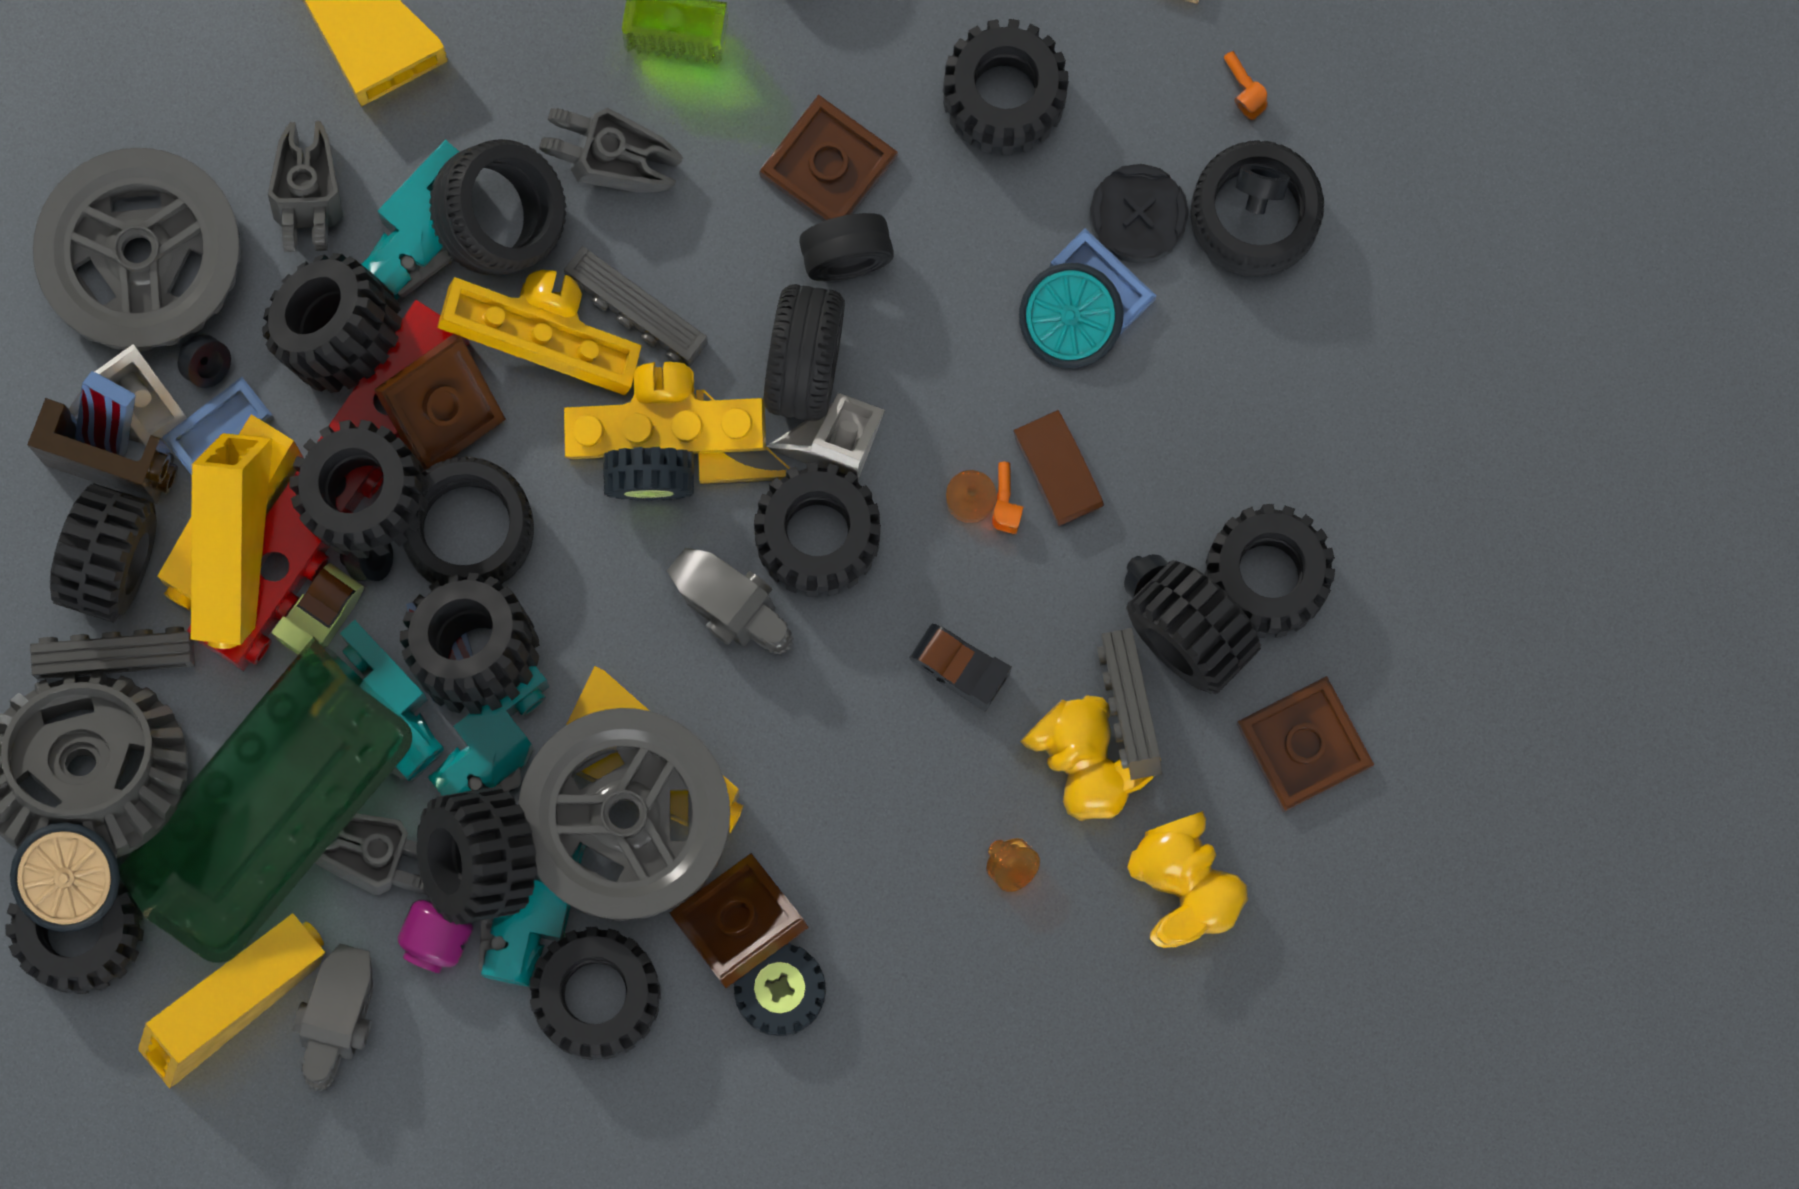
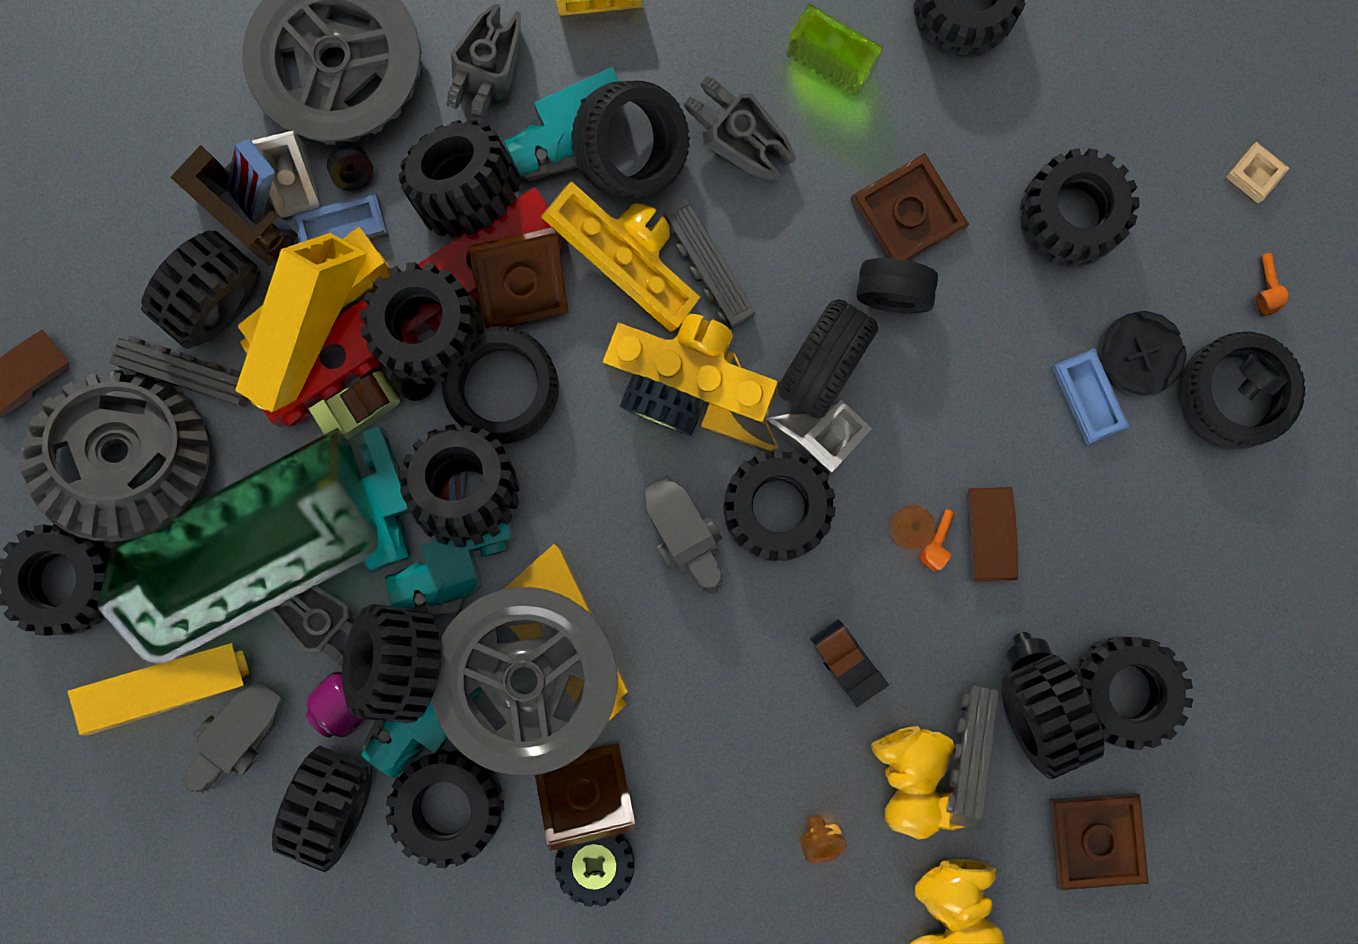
camera: 25 degrees right, 5 degrees up
tan wheel [10,823,120,932] -> none
teal wheel [1019,263,1123,368] -> none
none -> black tyre [272,746,372,873]

